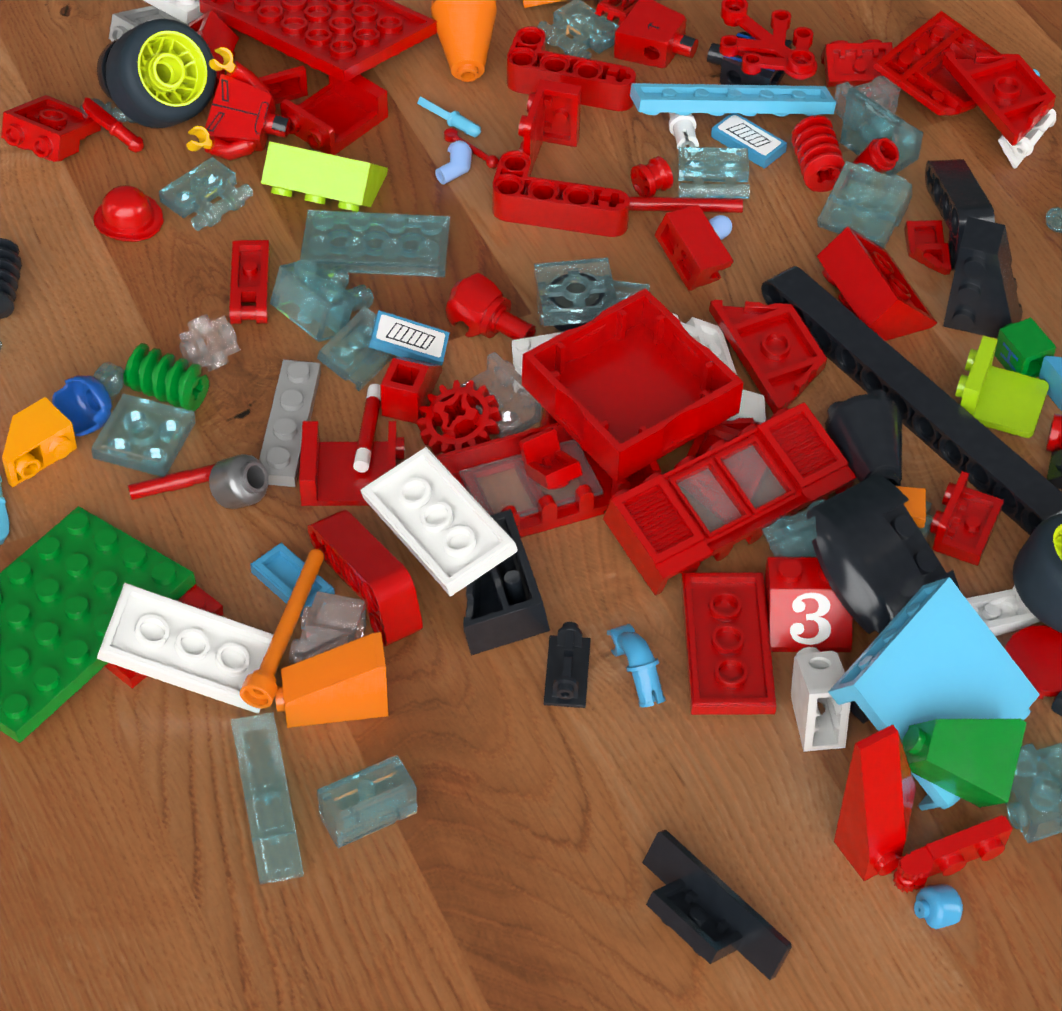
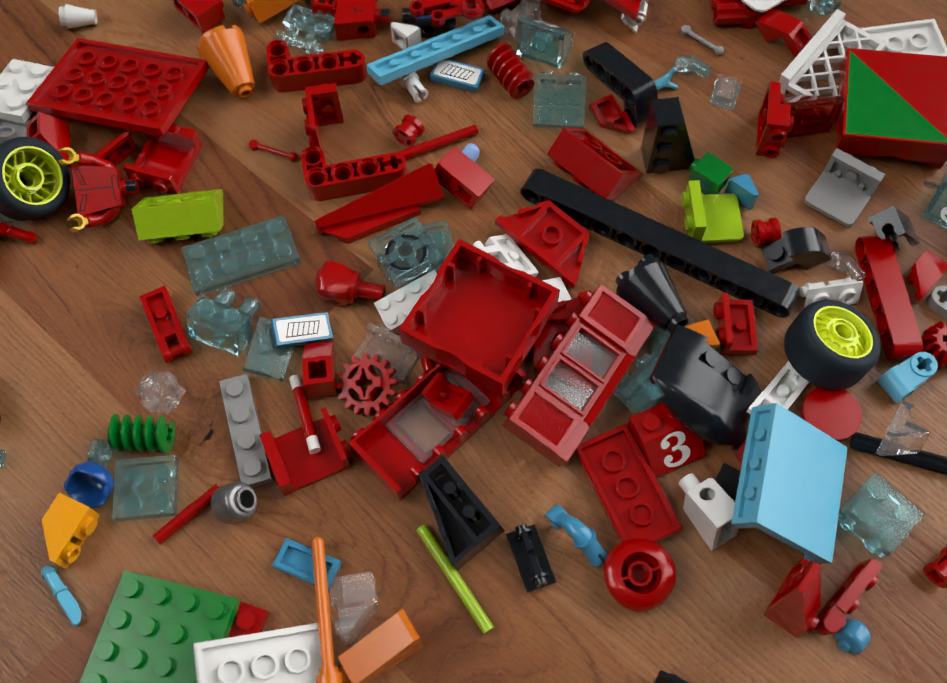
camera: 20 degrees left, 15 degrees up
red hat [93,185,164,242] -> none
clear light blue plate [159,157,253,231] -> none
red beam [308,509,423,647] -> none
white piece [360,447,518,597] -> none
medium azure piece [417,96,481,138] -> none
light blue arm [435,140,472,185] -> none
clear light blue plate [677,147,750,199] -> none
red cone [848,138,899,181] -> none
green slope [902,719,1027,808] -> none
none -> red wedge [314,163,444,244]
none -> white slope [391,22,422,50]
none -> lime bar [416,524,494,635]
none -> red hat [604,539,676,612]
none -> medium azure bar [654,67,678,91]

